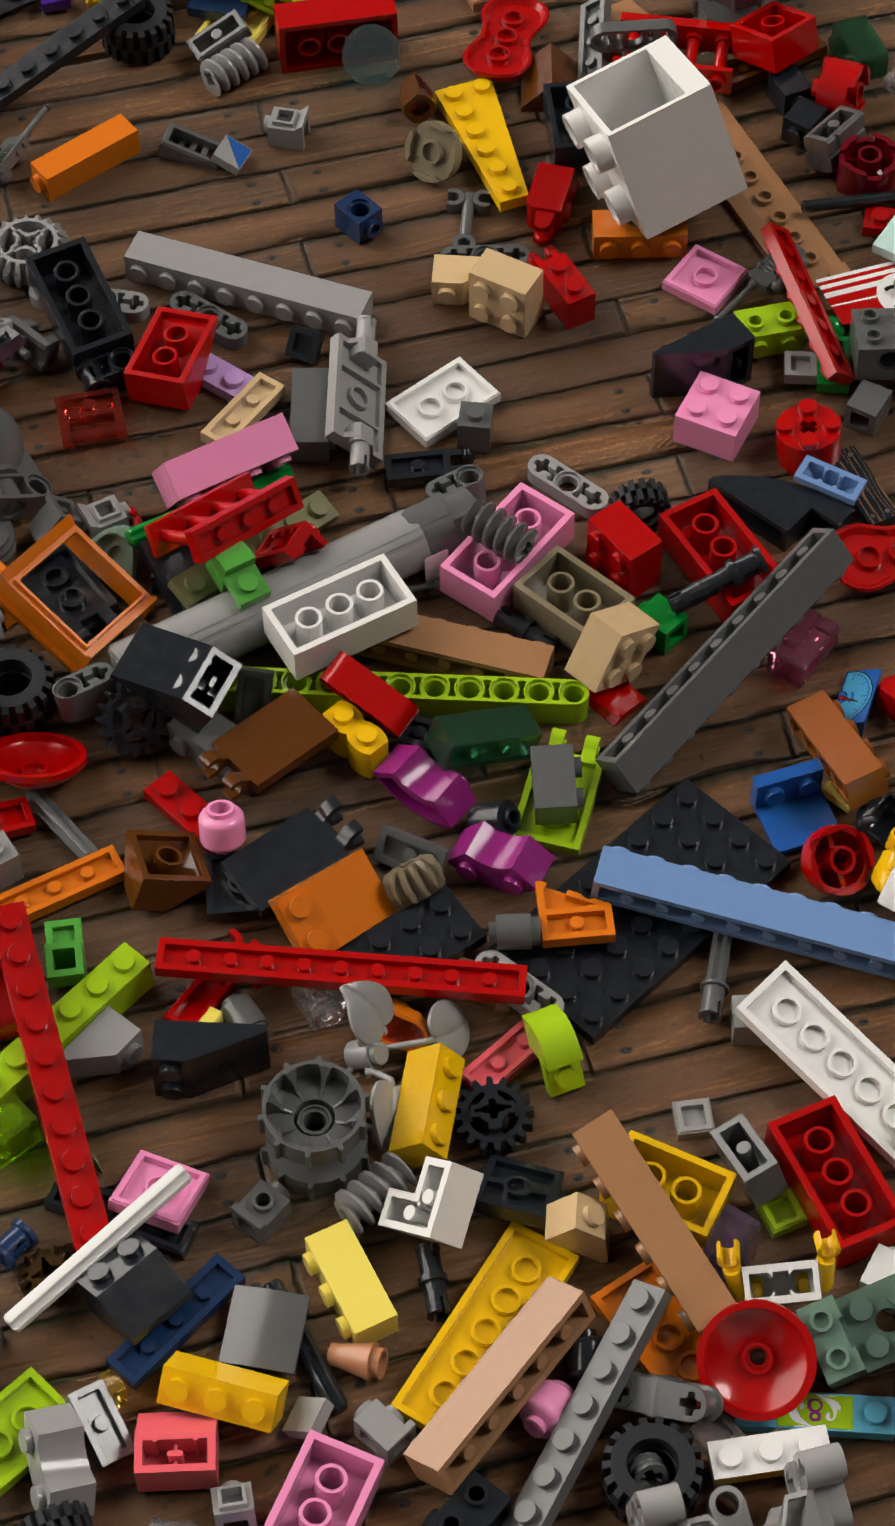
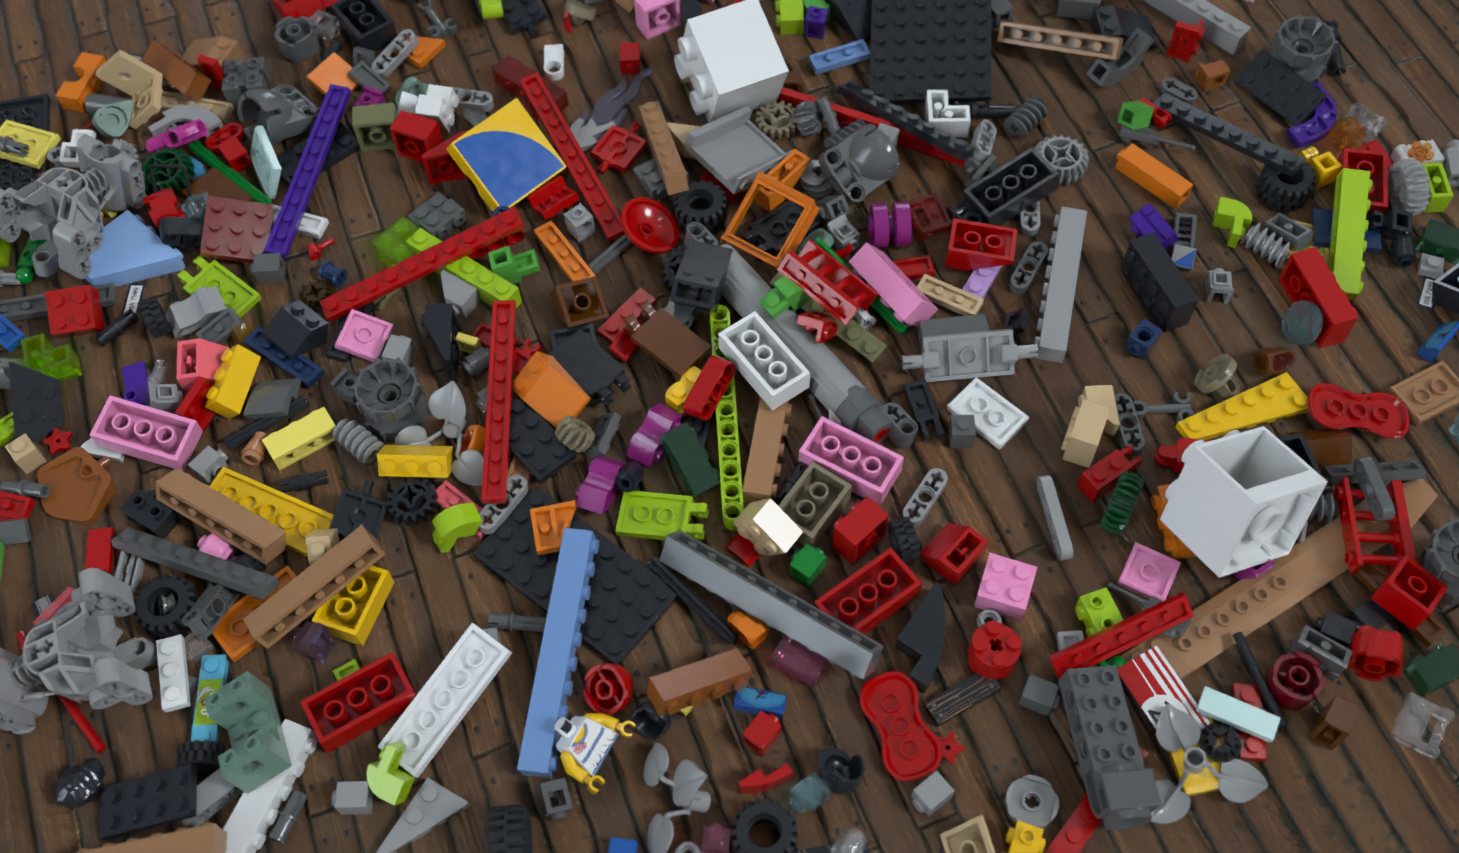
camera: 85 degrees right, 5 degrees up
white axle [4,1164,192,1333] -> none
bright pink head [198,800,246,855] -> none
pearl dark grey tile [233,666,274,725] -> none
light grey tile [282,1396,334,1439] -> none
white brick [378,1156,484,1249] -> none
dark grey piece [461,499,538,564] -> none
dark grey brick [488,913,541,951] -> none
dark grey brick [530,743,584,825] -> none
black slope [650,313,755,398] -> none
black pin [666,545,770,616] -> none
light grey tile [671,1098,715,1141] -> none
red dish [696,1299,817,1421] -> none
dark grey brick [710,1113,789,1209] -> none
torso [716,1229,841,1306] -> none
blue bracket [750,758,838,855] -> none
medium blue slope [793,455,867,506] -> none
none -> red bracket [175,376,216,432]
none -> light grey brick [381,334,416,366]
none -> red tile [607,316,643,363]
none -> black axle [647,557,738,644]
none -> orange rock [727,611,770,649]
none -> magenta wheel [868,201,912,249]
none -> red tile [893,255,935,280]
none -> red slope [919,523,989,586]
none -> light grey plate [977,609,1002,628]
none -> light grey beam [1037,475,1073,561]
none -> dark green gear [1100,471,1144,535]
none -> black brick [1121,233,1199,333]
none -> dark purple brick [1129,203,1178,250]
none -> lime brick [1212,197,1252,248]

